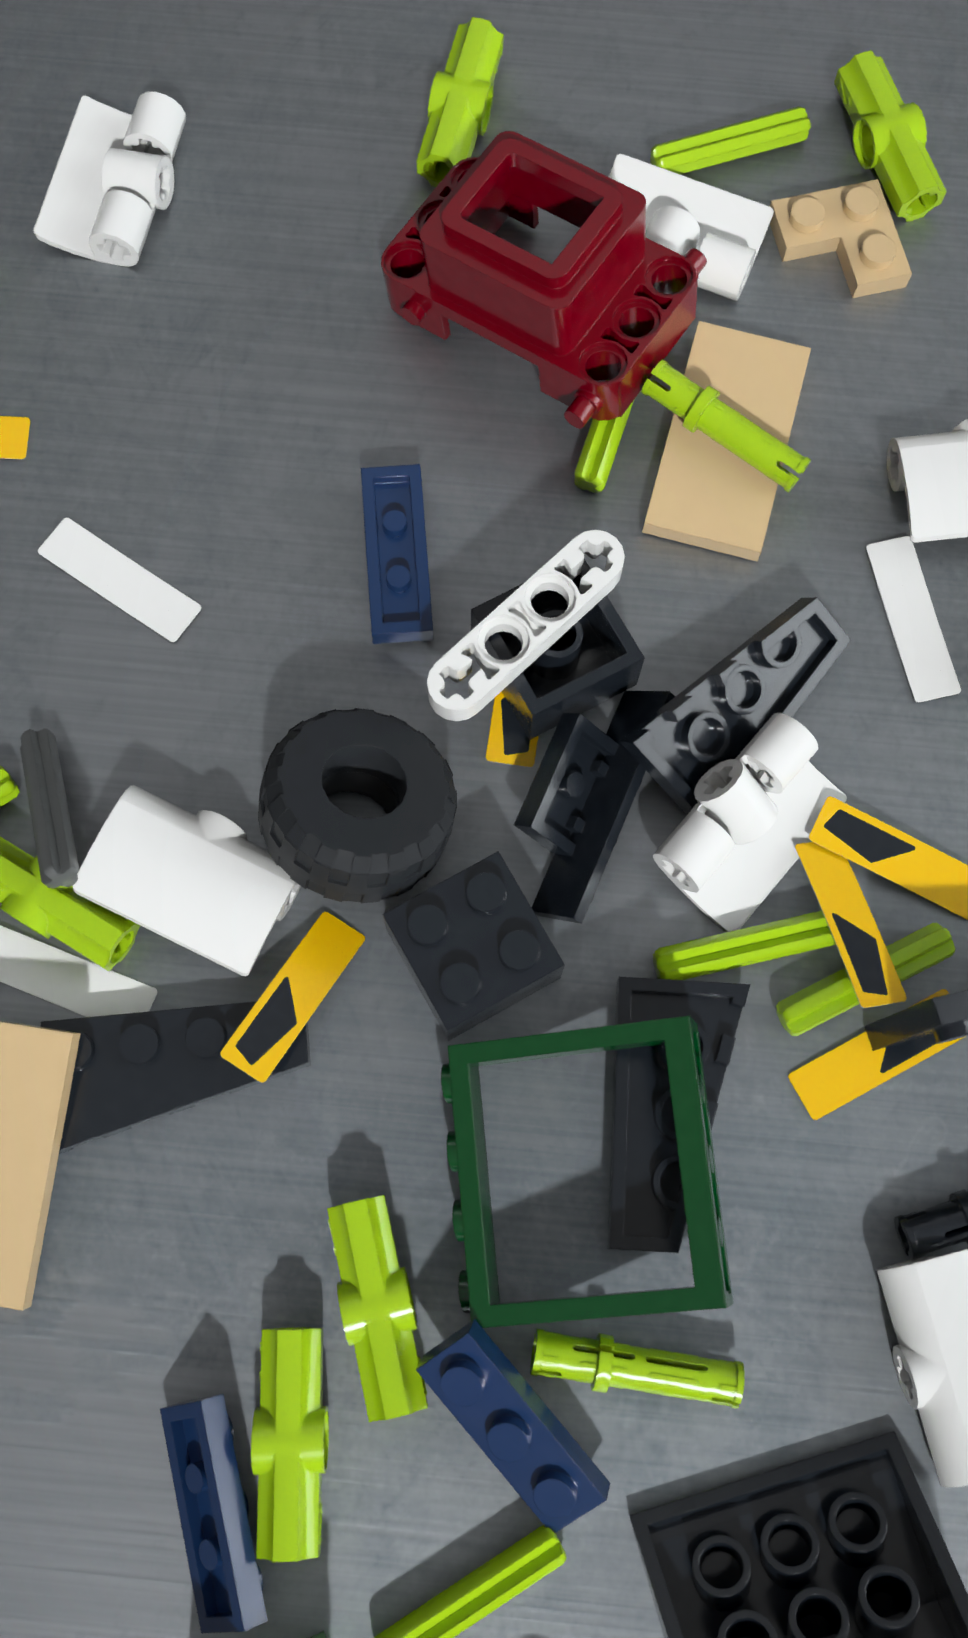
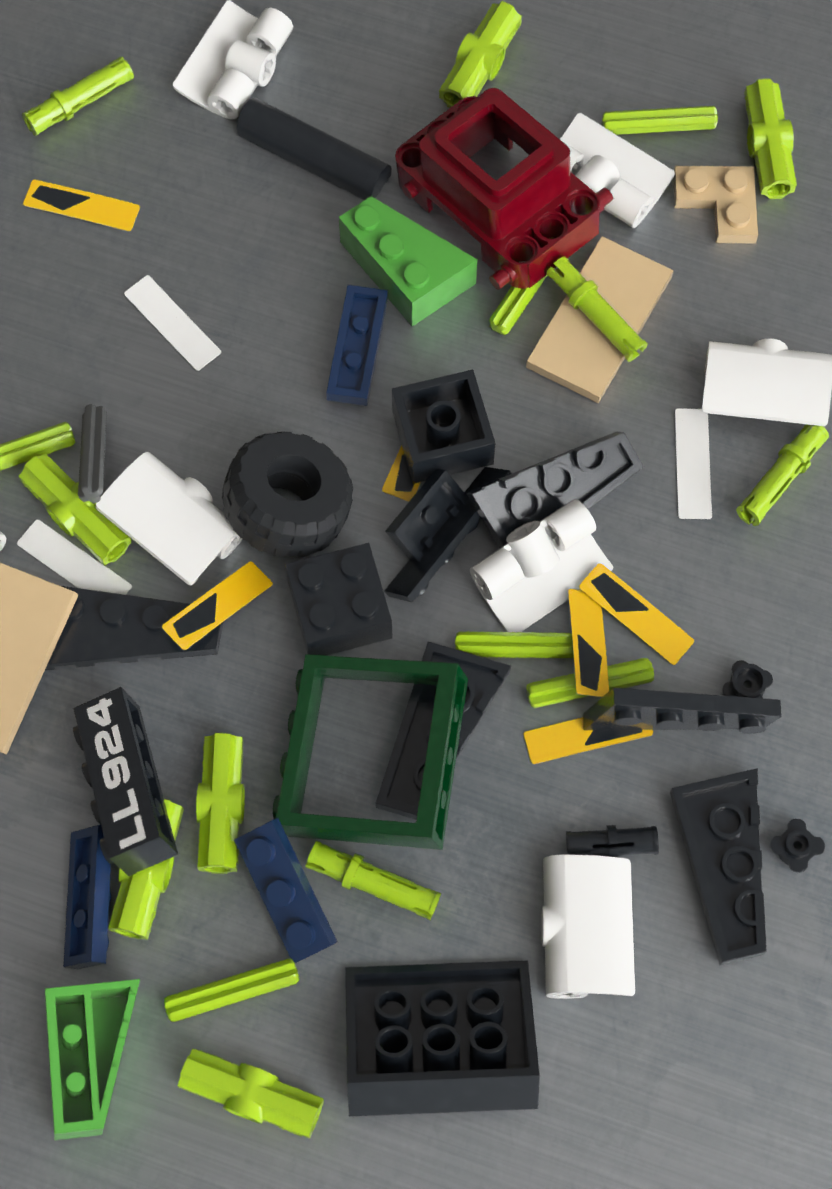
camera: 15 degrees right, 5 degrees down
white beam [427,530,625,721] -> none
none -> black brick [73,687,178,876]
none -> black brick [237,97,392,200]
none -> bright green wedge [339,196,478,327]

